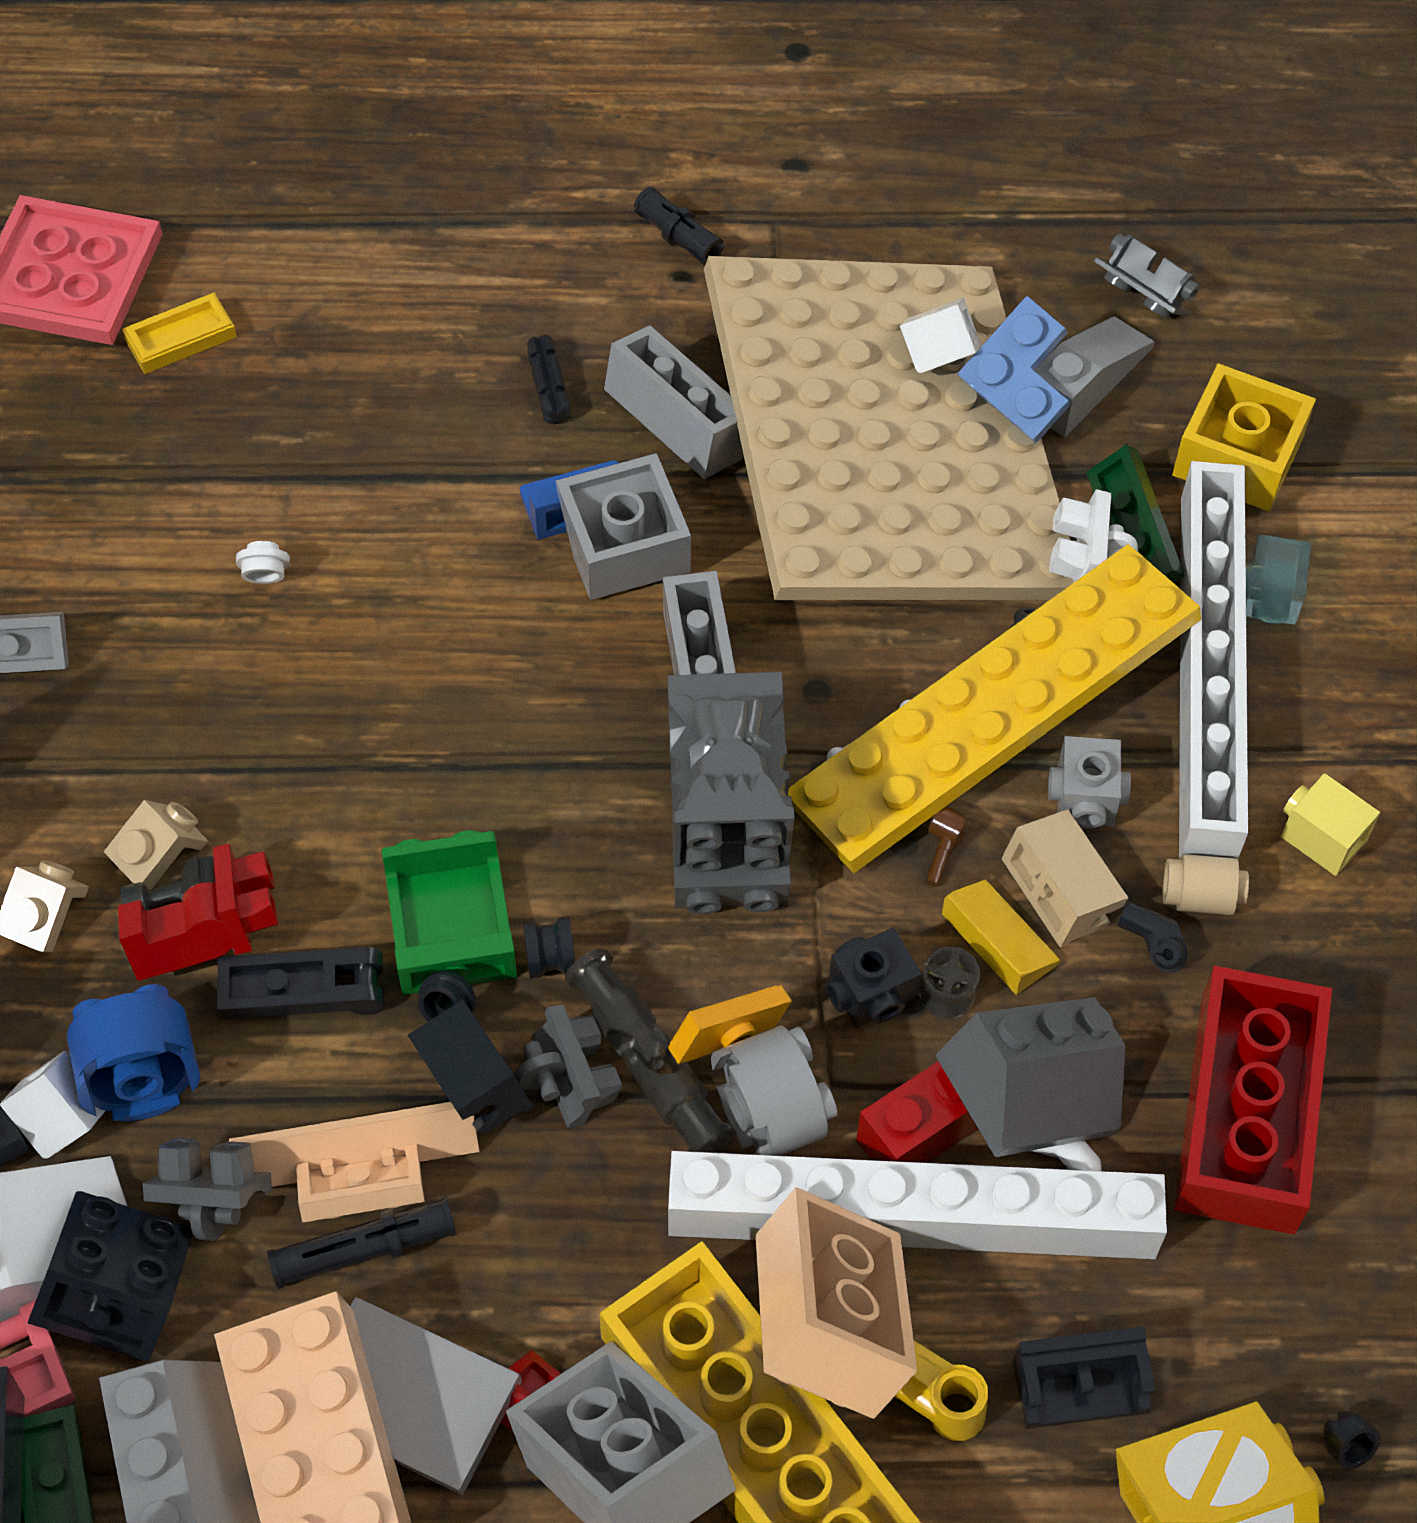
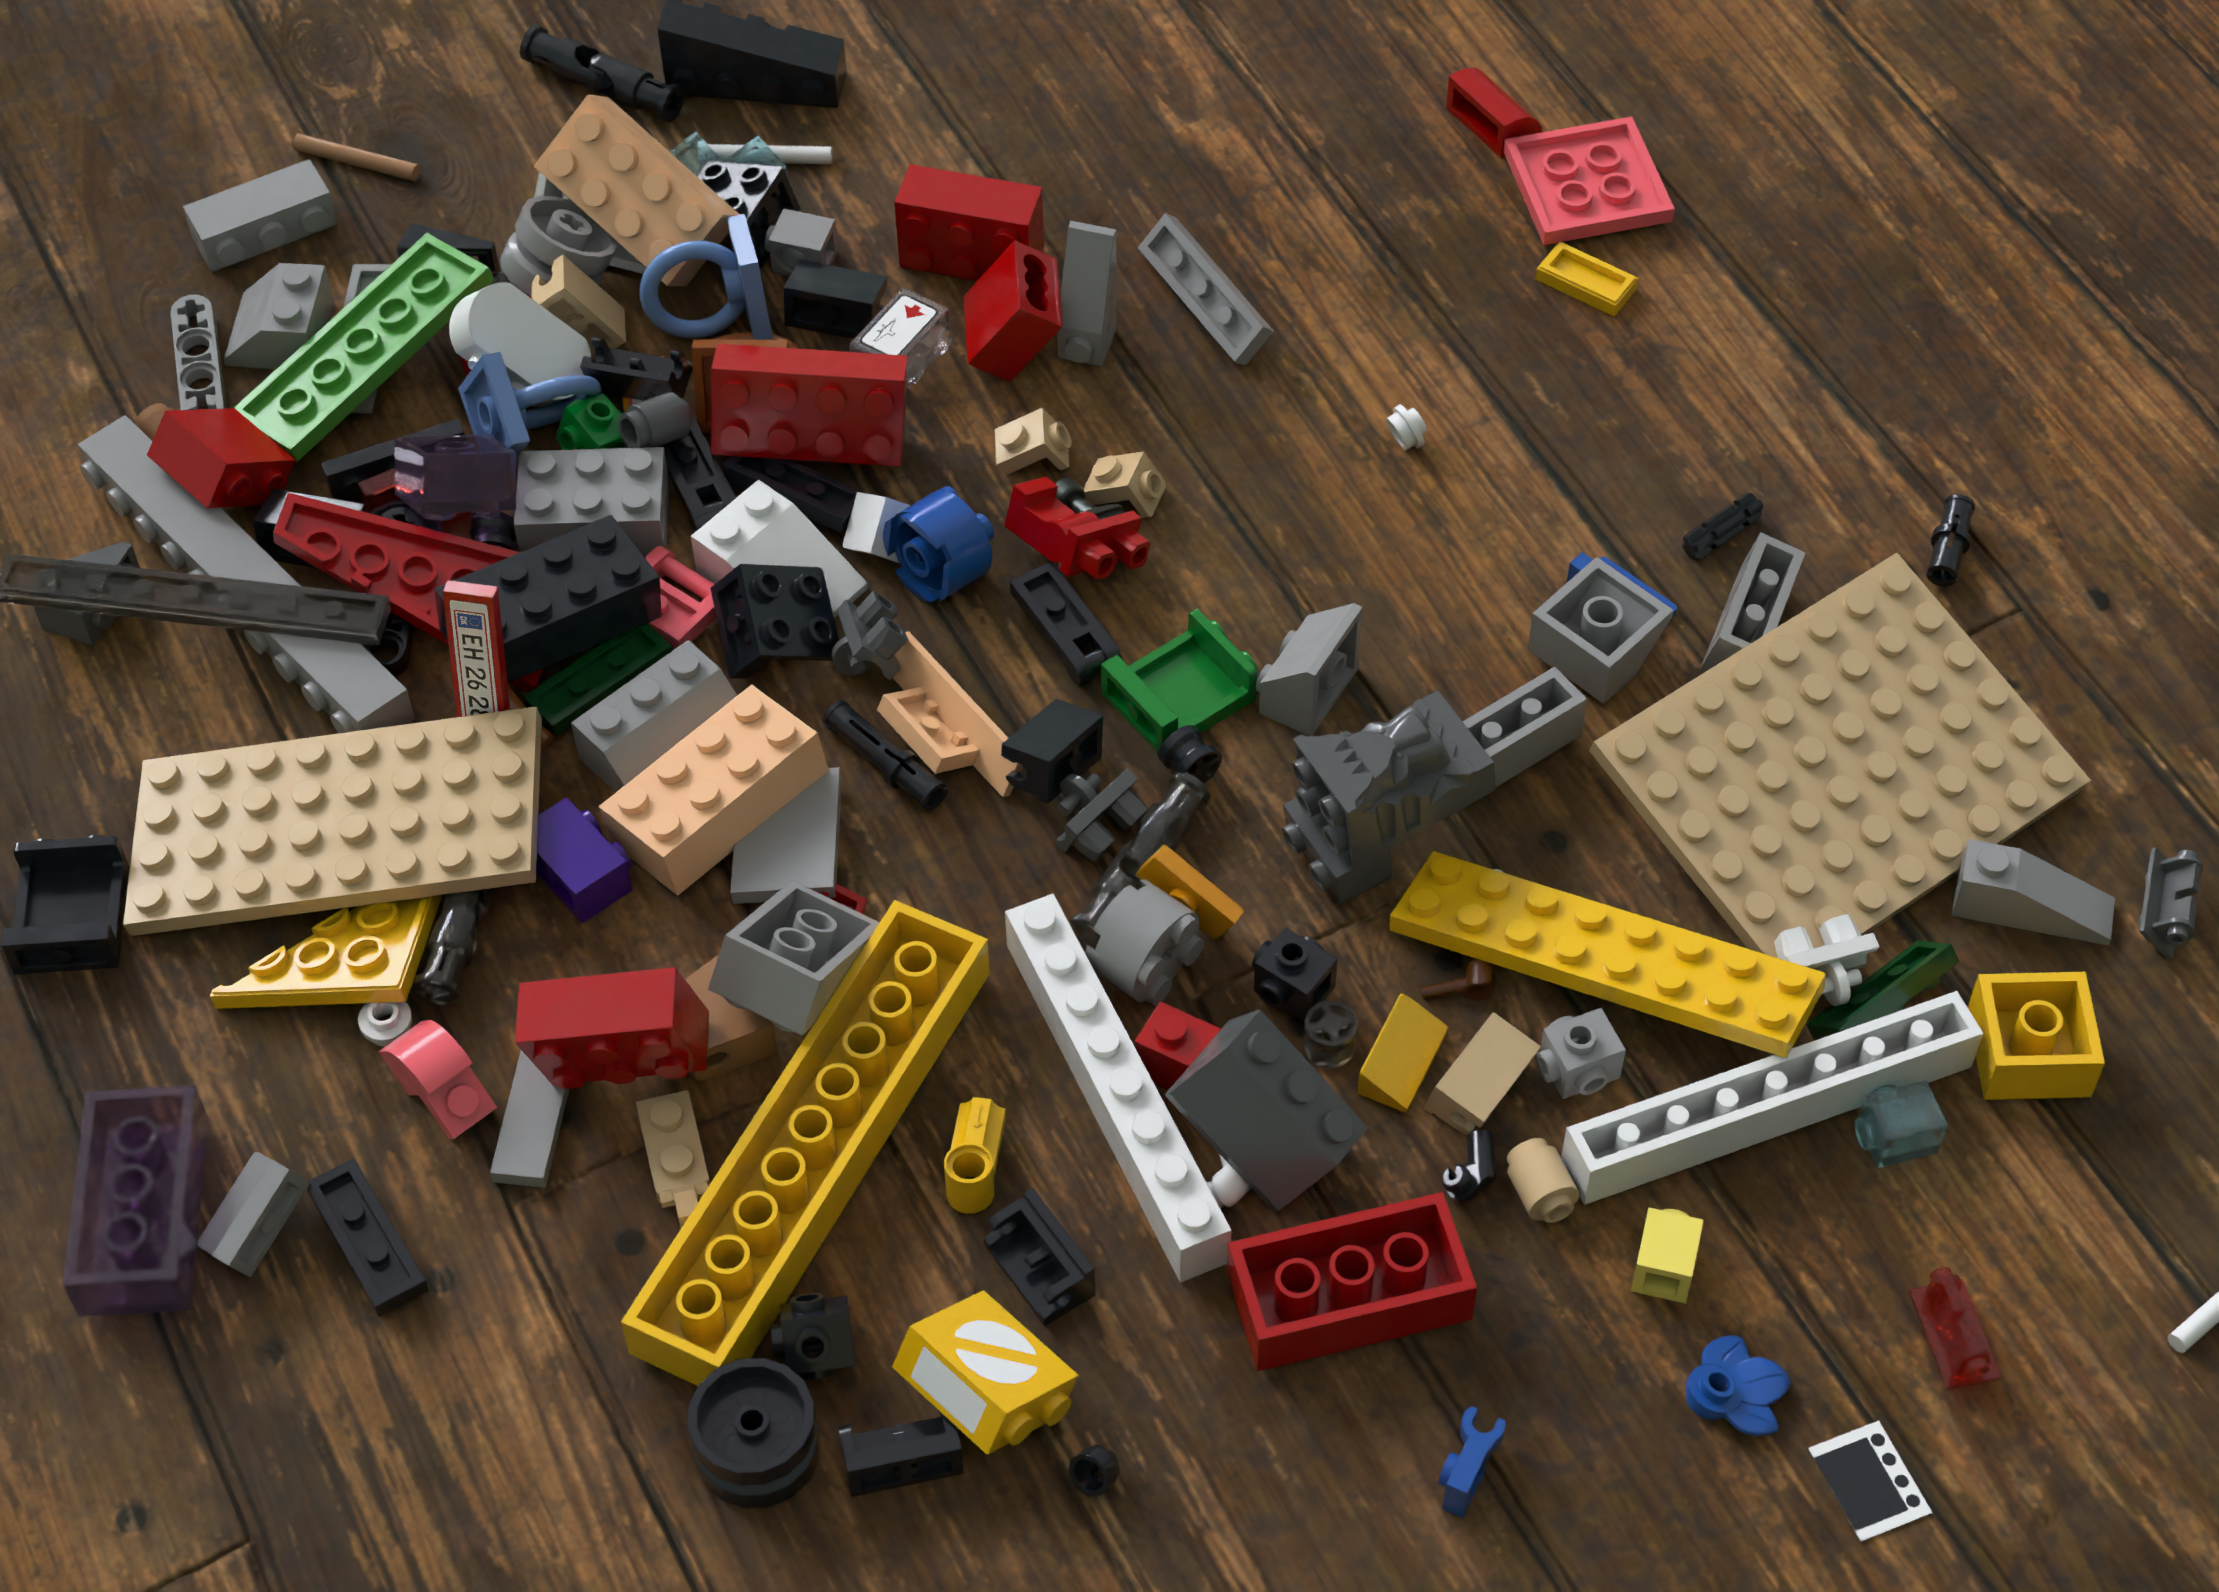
camera: 65 degrees right, 5 degrees down
black plate [418,970,476,1021] -> none
light nougat brick [756,1187,917,1419] -> none
white panel [900,297,981,373] -> none
medium blue plate [957,296,1071,444] -> none
none -> light grey slope [1256,603,1363,736]

